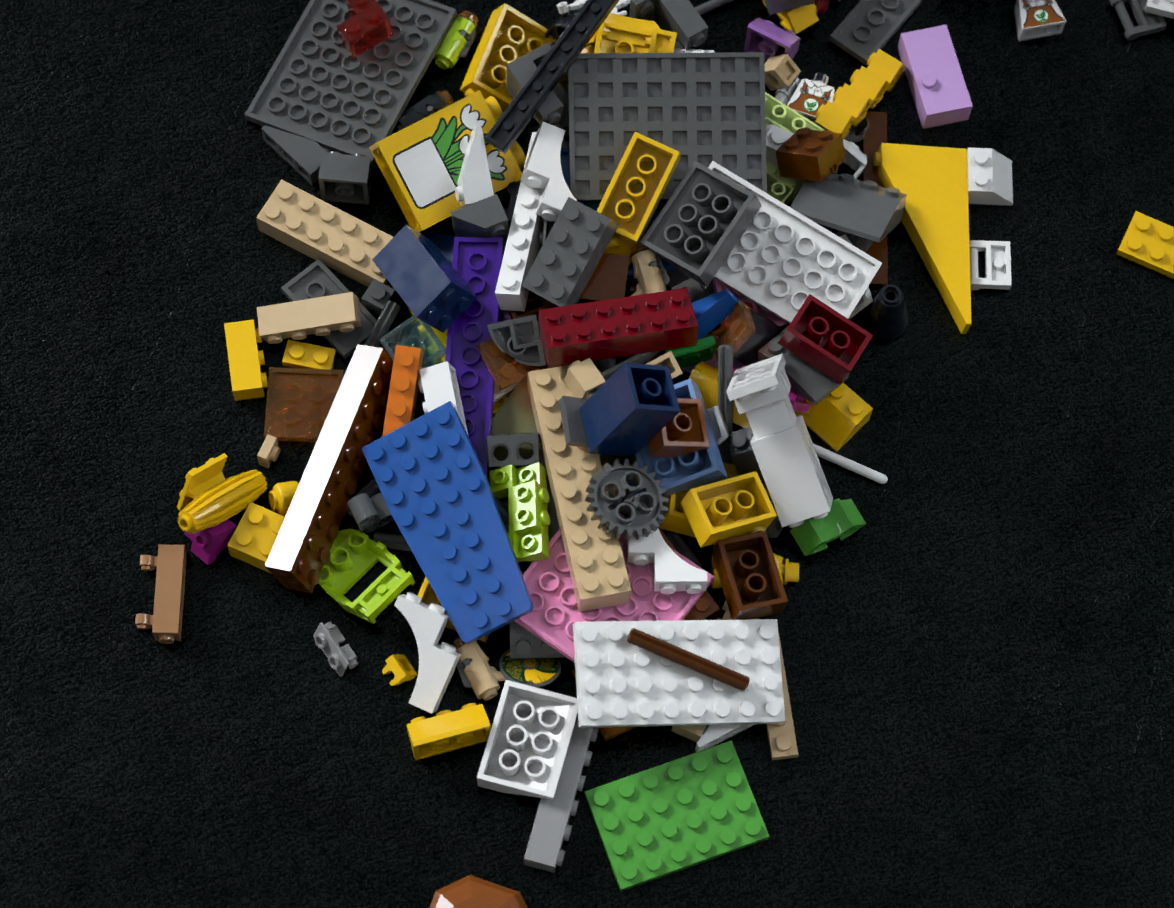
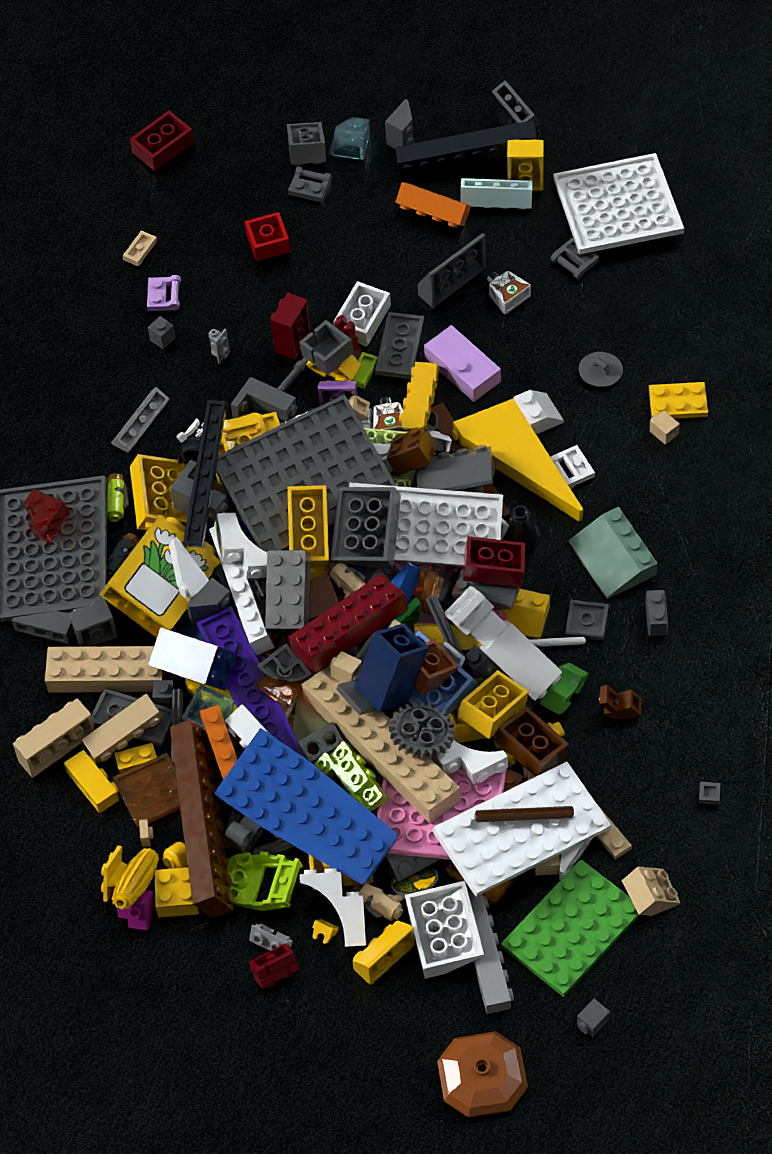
camera: 20 degrees left, 10 degrees down
medium nougat brick [135,544,187,644] -> none
none -> tan brick [13,699,95,778]
none -> dark red brick [249,944,299,989]
none -> lime tile [352,352,378,389]
none -> dark grey tile [565,600,609,641]
none -> sand green slope [569,507,657,599]
none -> dark grey shield [579,352,623,387]
none -> reddish brown brick [599,685,642,719]
none -> tan slope [622,867,680,916]
none -> dark grey brick [645,590,668,636]
none -> tan brick [650,410,679,445]
none -> dark grey plate [699,782,720,805]

